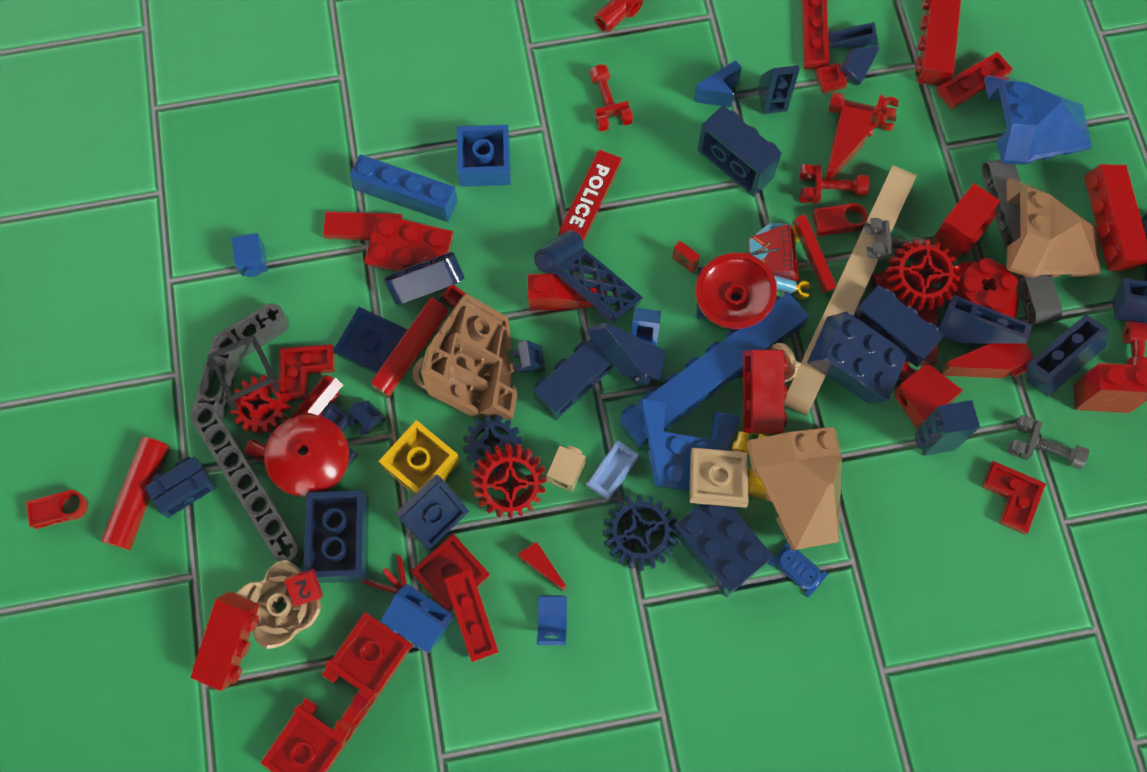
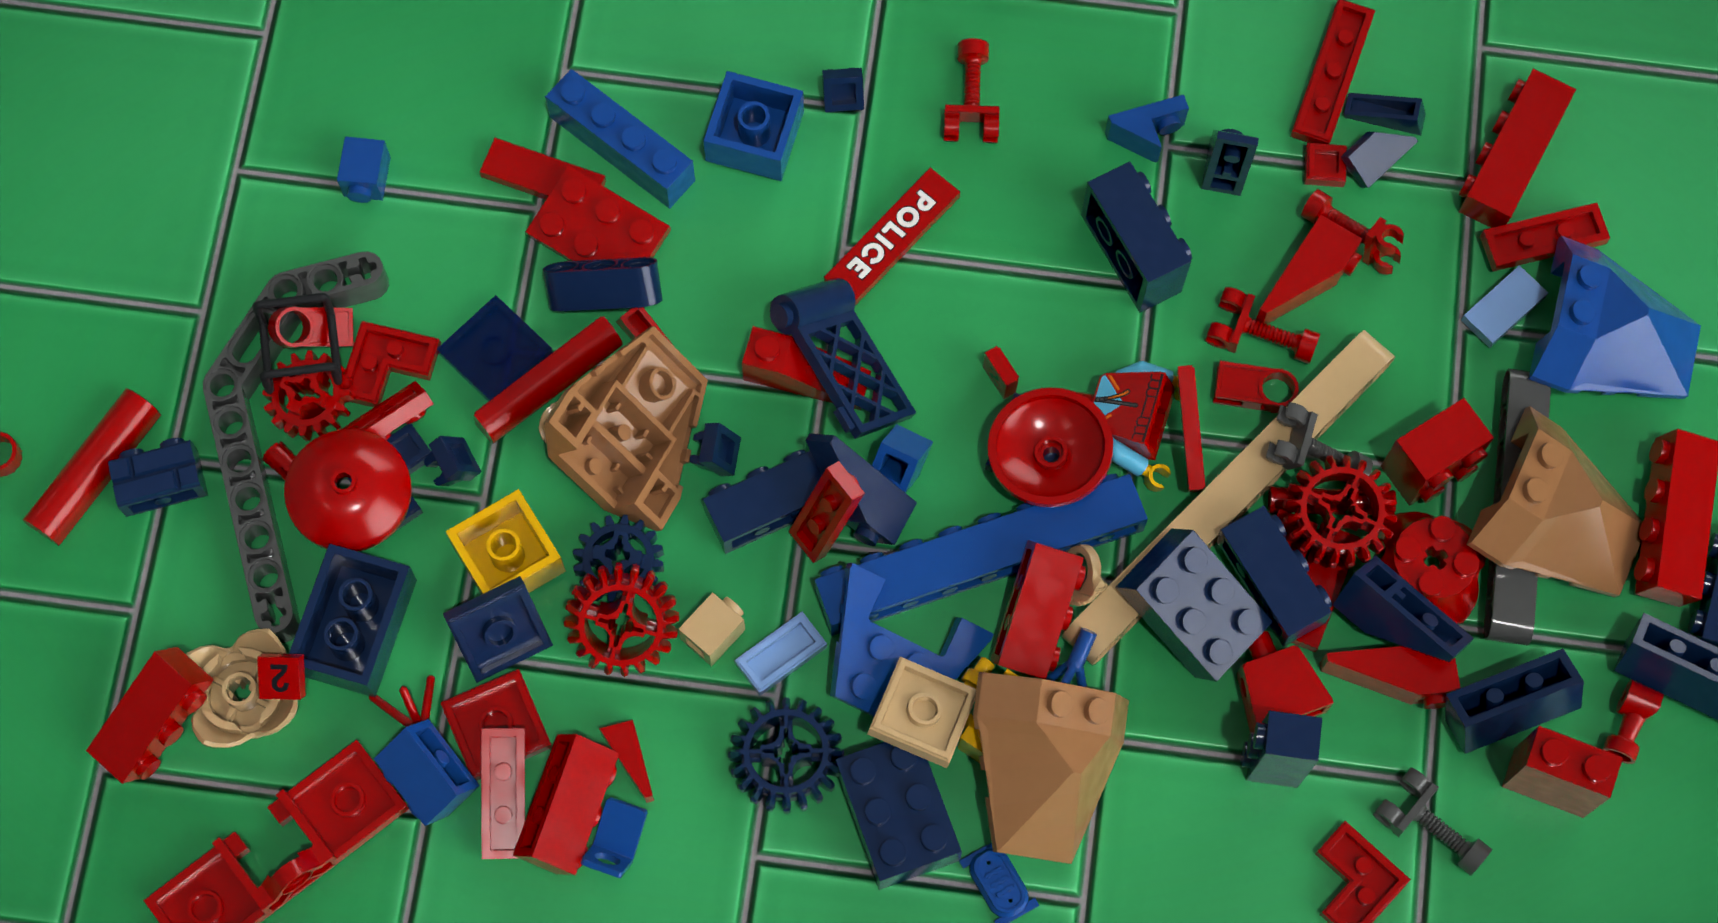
camera: 15 degrees right, 0 degrees up
none -> red piece [268,306,353,348]
none -> red brick [513,734,619,875]
none -> red plate [789,461,865,563]
none -> dark blue tile [822,68,864,112]
none -> blue plant [1046,628,1097,687]
none -> light blue tile [1461,265,1548,348]

